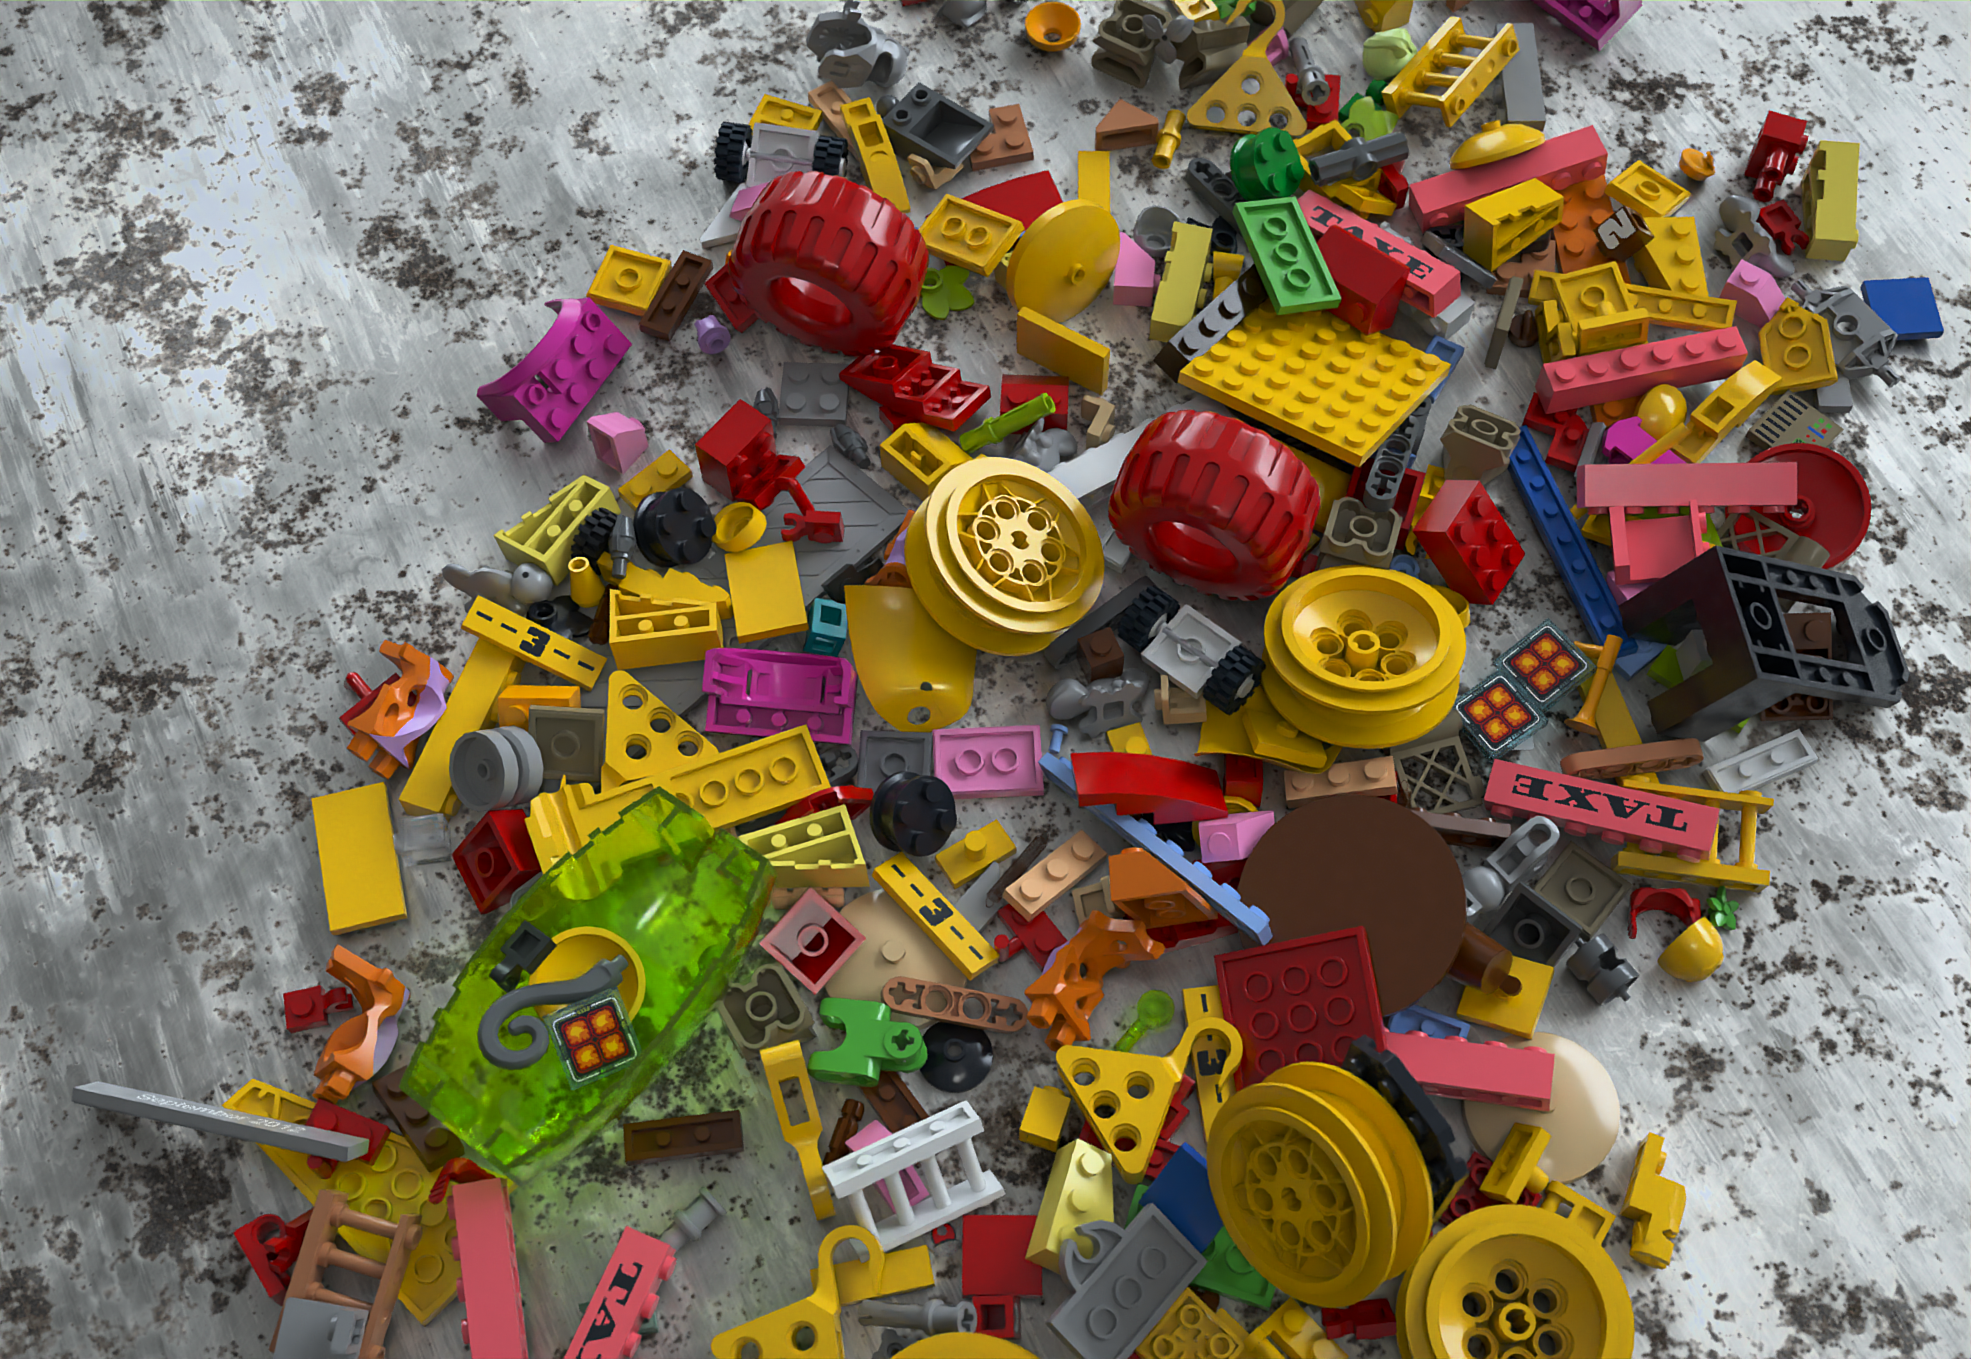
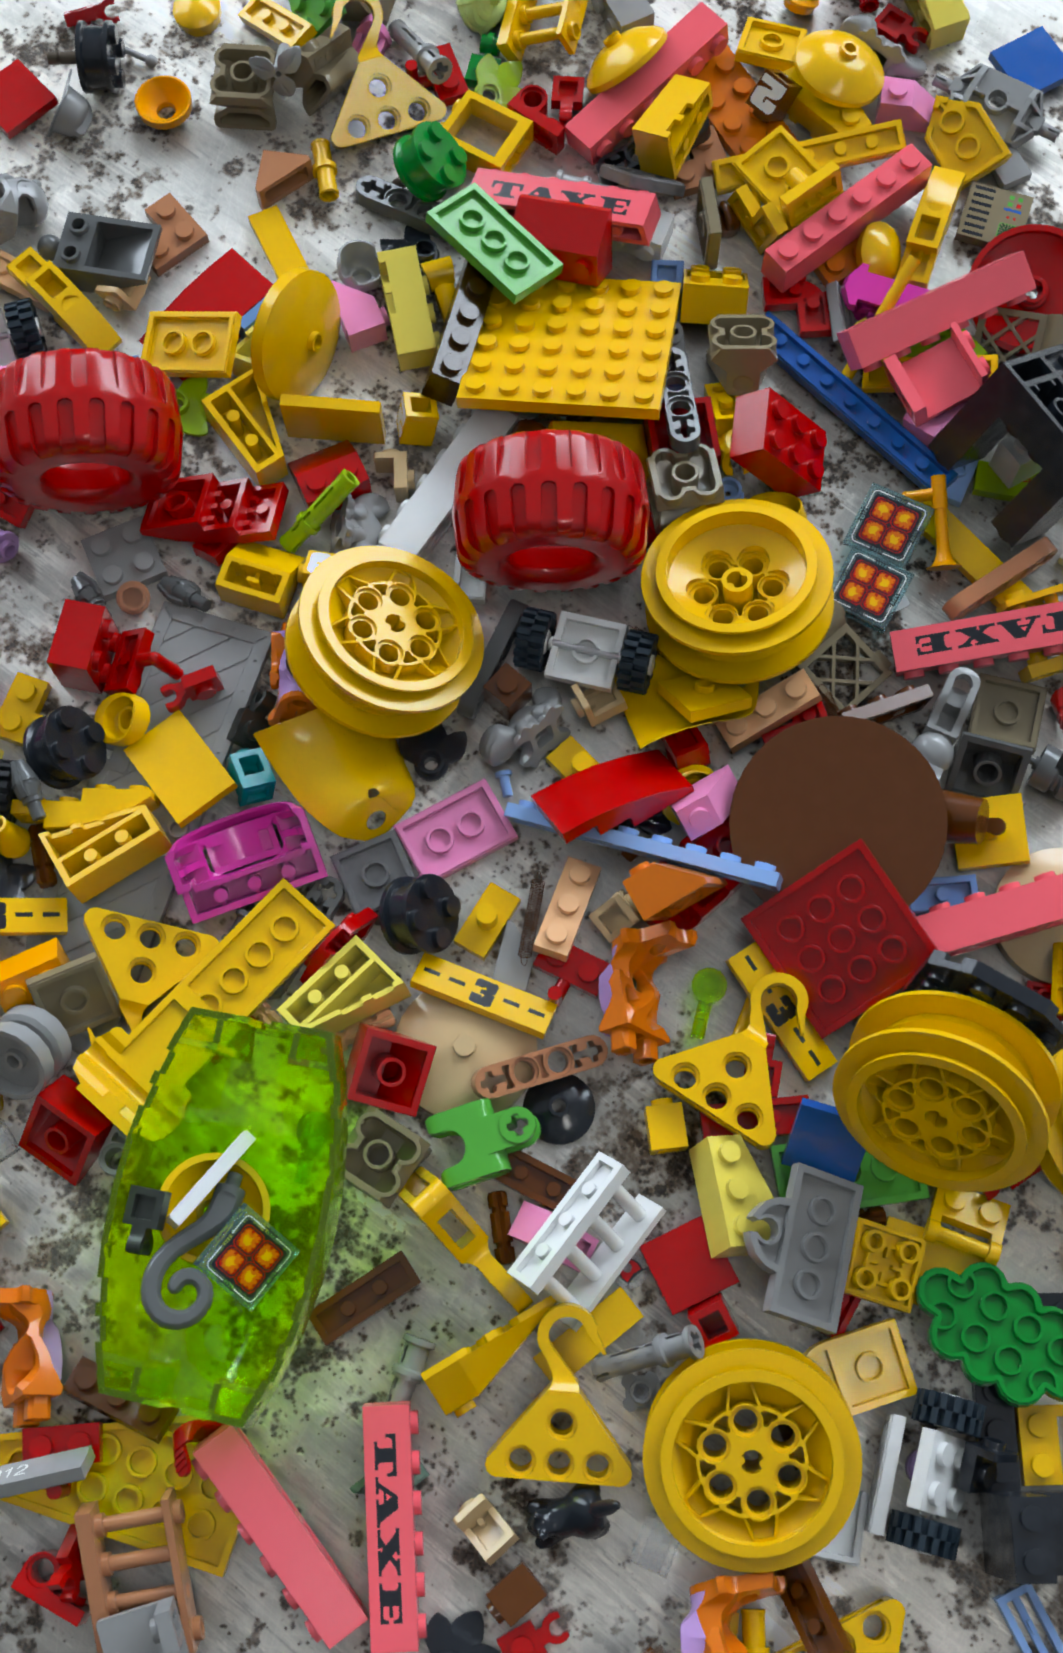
camera: 25 degrees left, 10 degrees up
dark grey piece [1309,131,1410,187] -> none
yellow tile [1335,184,1397,220] -> none
none -> nougat plate [116,581,150,615]
none -> white tile [165,1130,256,1230]
none -> yellow wedge [201,369,288,486]
none -> yellow brick [396,392,439,446]
none -> black plate [398,724,467,782]
none -> yellow wedge [421,1295,557,1418]
none -> red plate [551,75,585,128]
none -> yellow slope [680,265,749,324]
none -> yellow dish [794,29,885,108]

